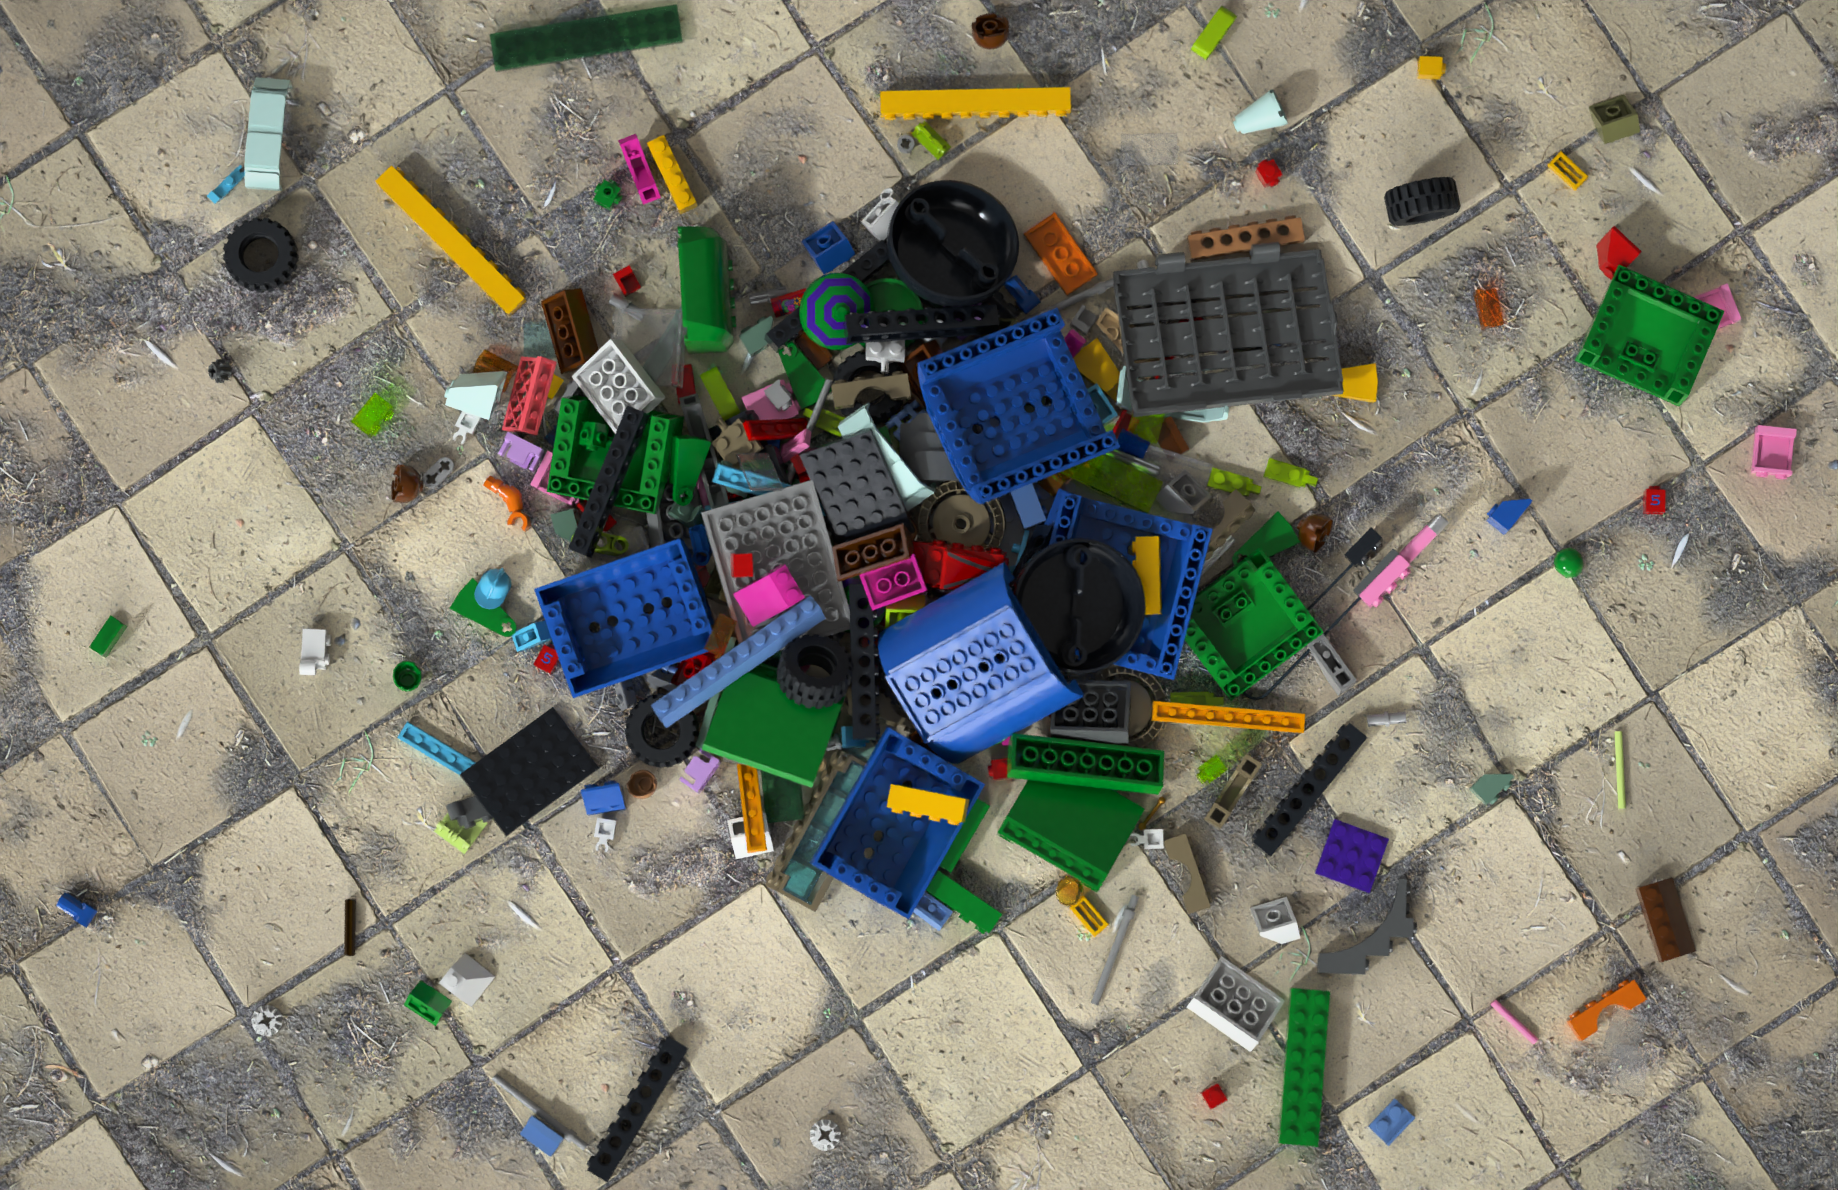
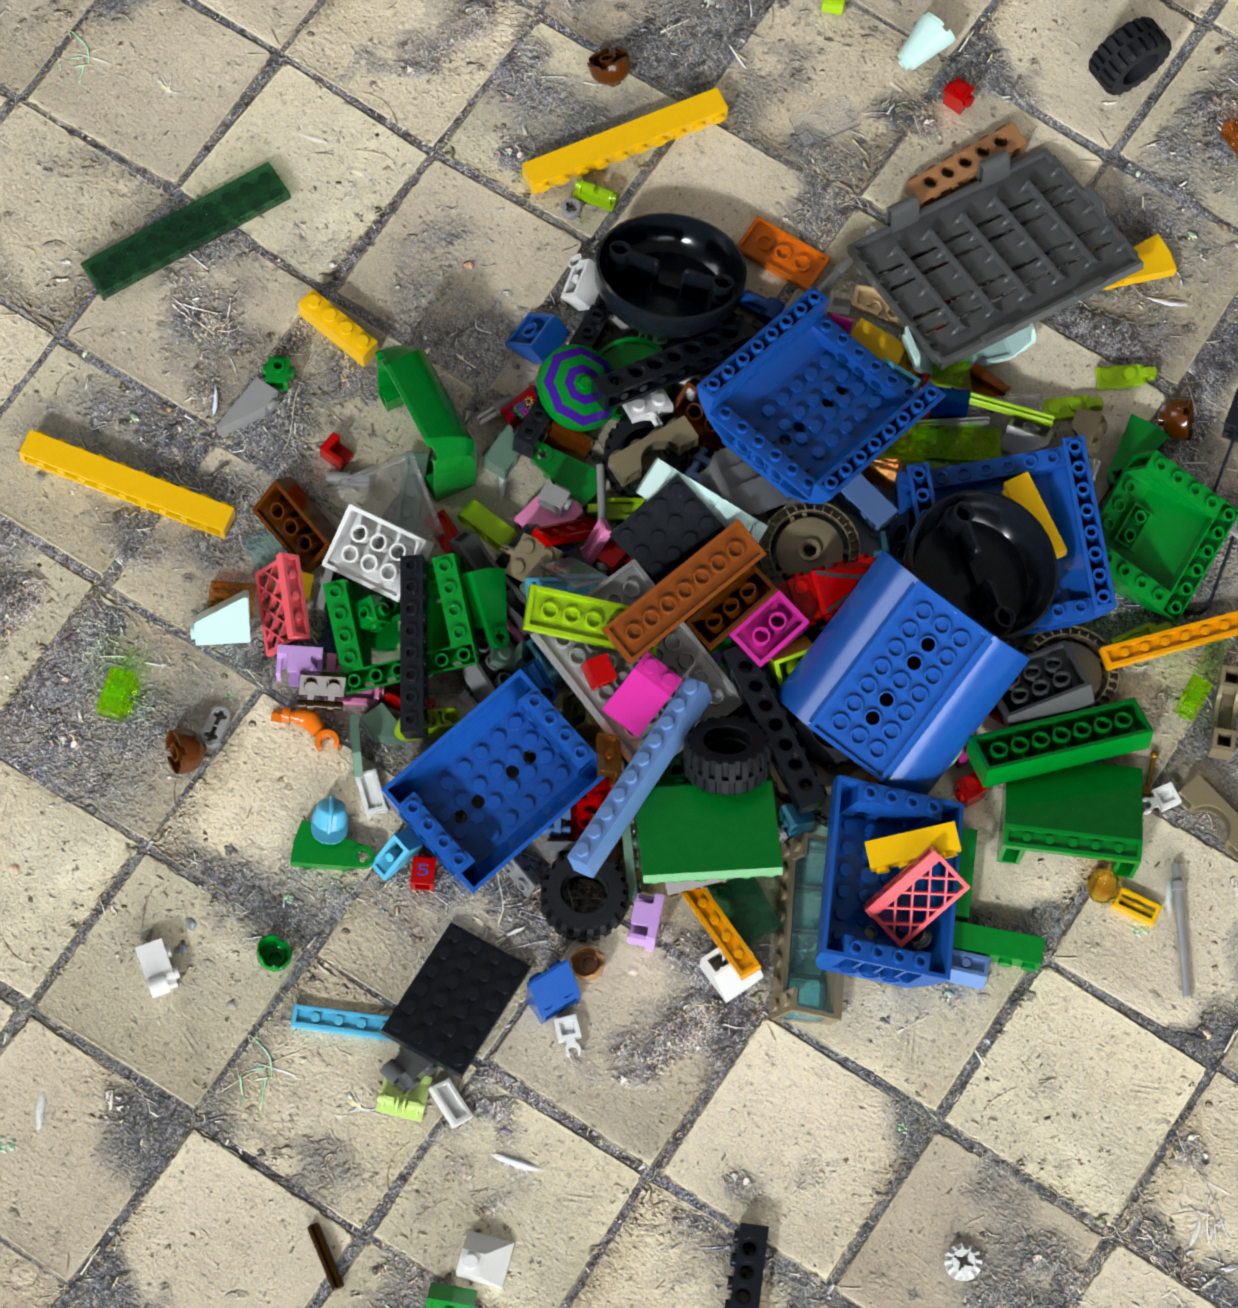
camera: 30 degrees left, 15 degrees down
white plate [453,411,481,445] -> none
dark pink arch [618,134,661,205] -> none
none -> light grey slope [216,377,279,437]
none -> plate [297,670,346,712]
none -> sand green tile [349,714,363,777]
none -> white tile [355,768,388,817]
none -> white tile [428,1077,473,1129]
none -> lime plate [522,584,658,657]
none -> dark orange plate [601,519,766,665]
none -> coral fence [863,844,971,948]
none -> dark grey plate [910,928,932,950]
none -> lime axle [929,380,1055,427]

